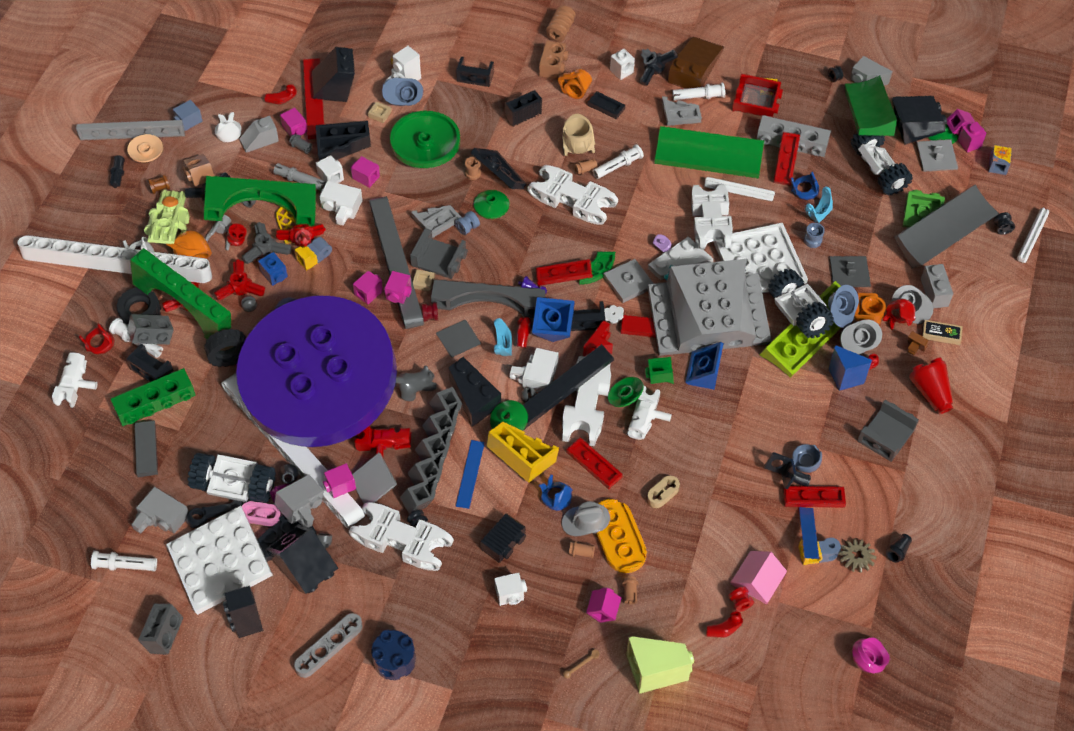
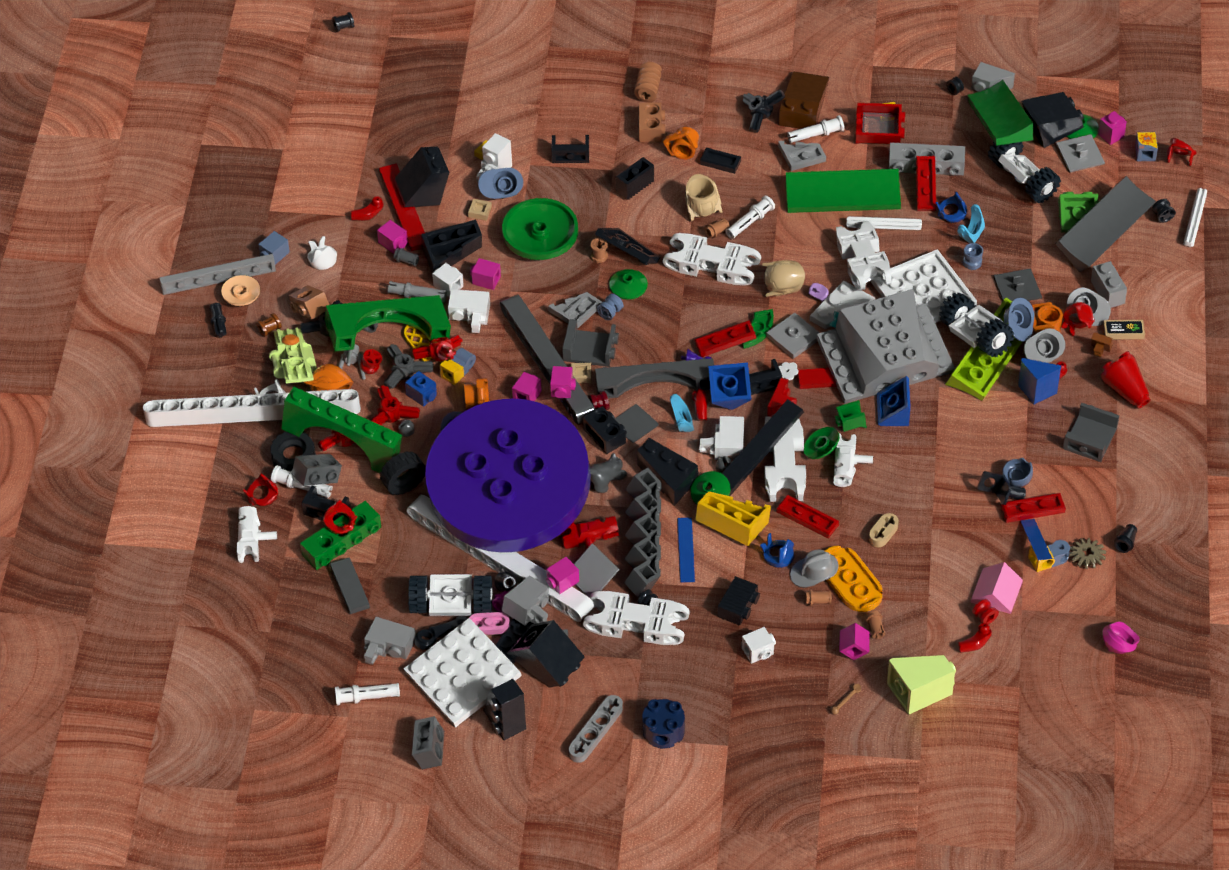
camera: 10 degrees left, 5 degrees down
light grey slope [240,116,279,153] -> none
white brick [610,49,635,80] -> none
dark pink brick [947,109,975,135] -> none
none -> red piece [323,499,357,534]
none -> orange piece [464,378,489,410]
none -> black brick [583,406,627,454]
none -> tan helmet [762,260,805,297]
none -> red piece [1167,138,1197,166]

